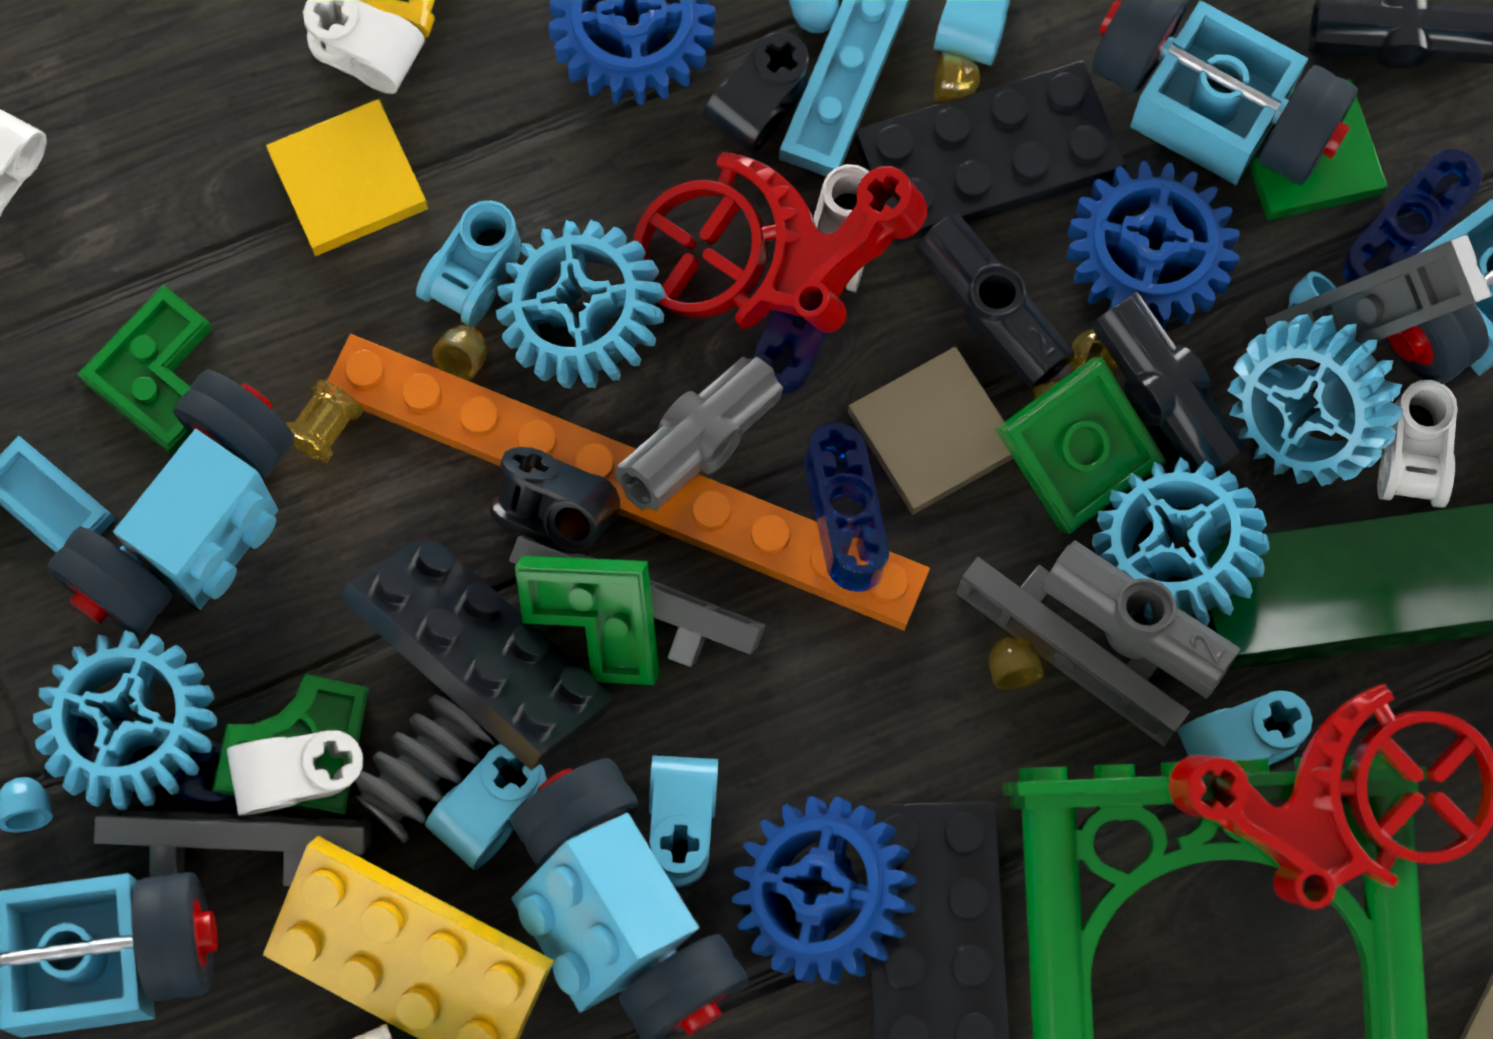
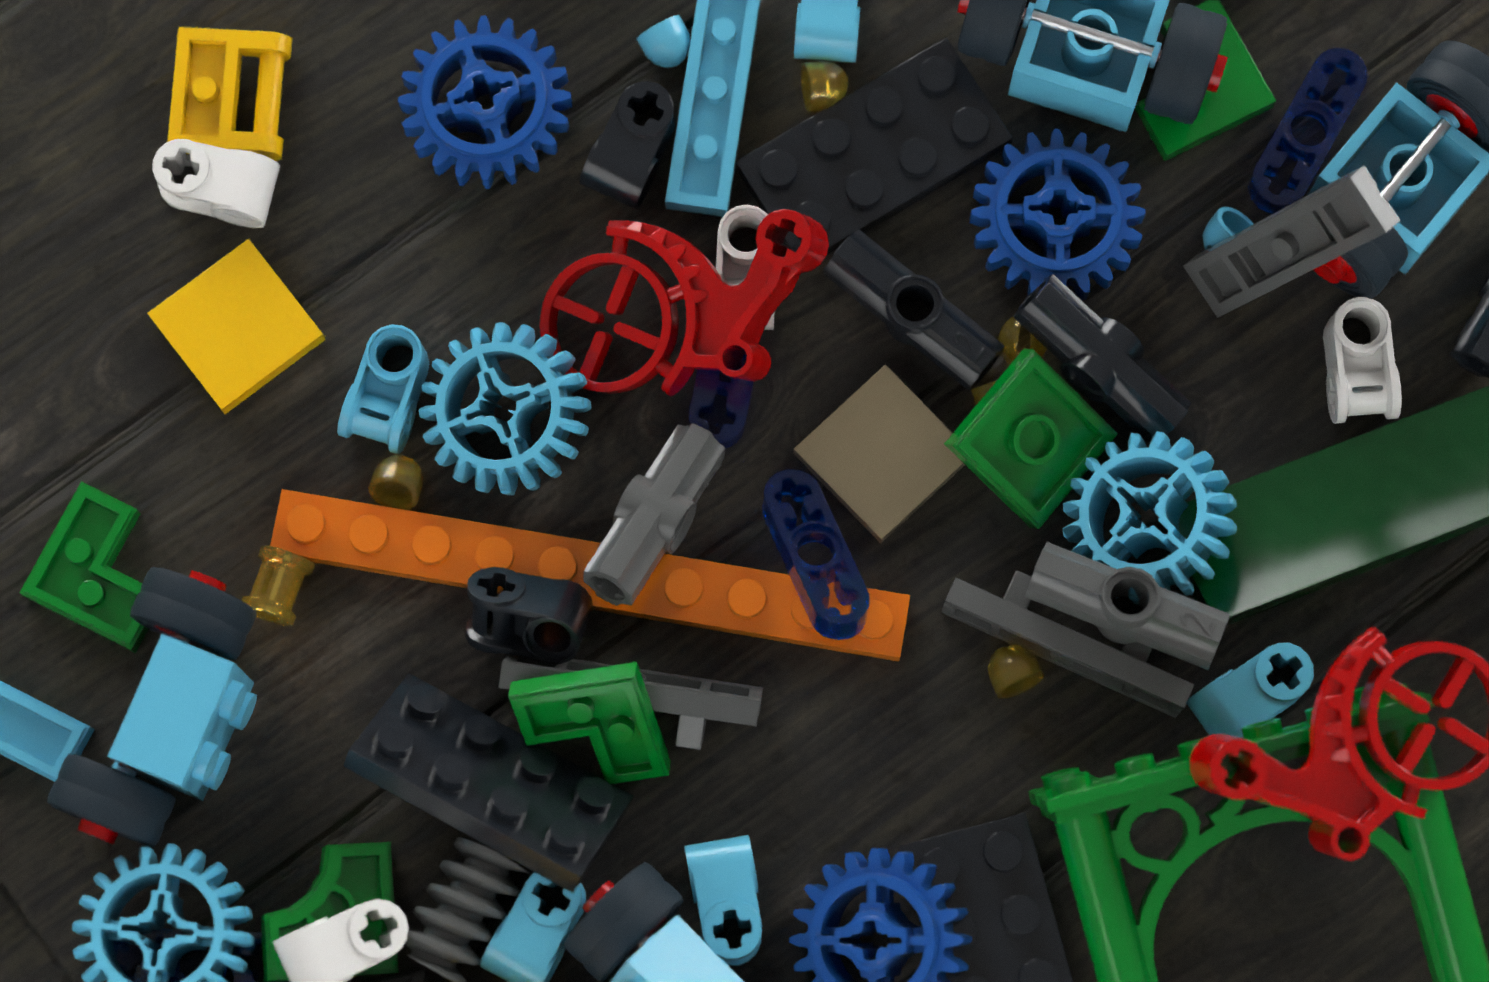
camera: 10 degrees left, 5 degrees up
medium azure gear [1227,314,1404,486] -> none

